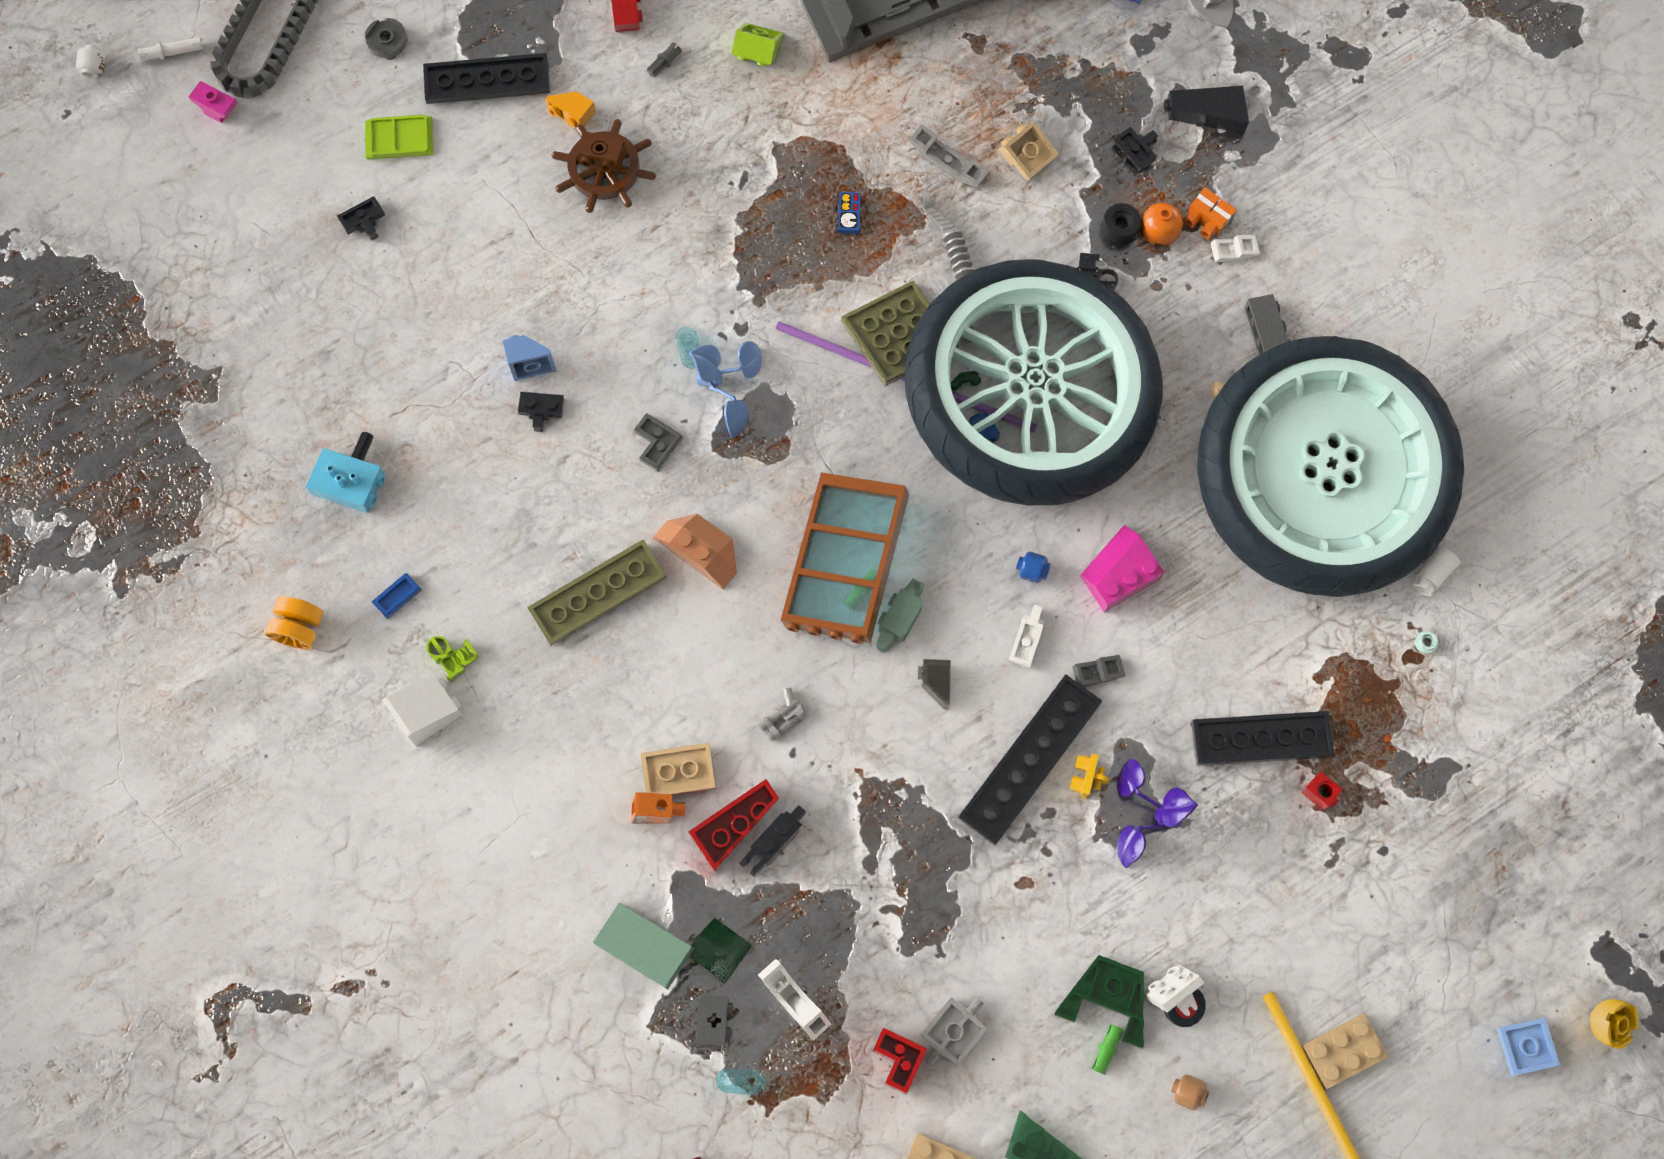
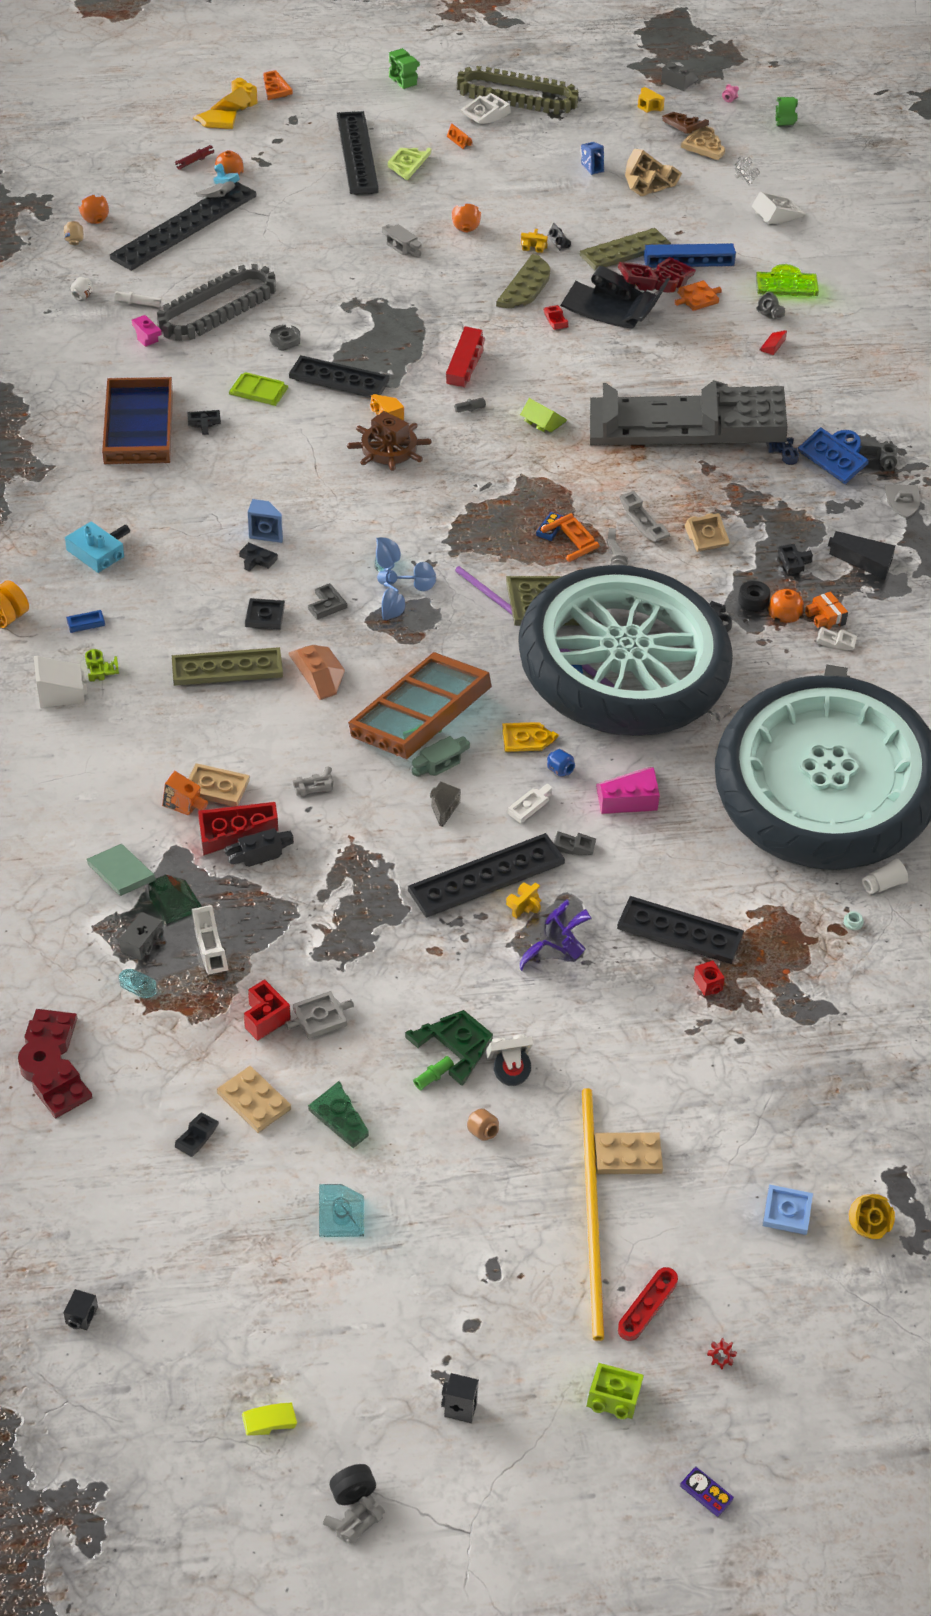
camera: 25 degrees right, 25 degrees down
none -> window [102,377,173,464]
none -> black plate [245,598,285,630]
none -> yellow tile [502,722,559,752]
none -> orange plate [541,513,600,562]

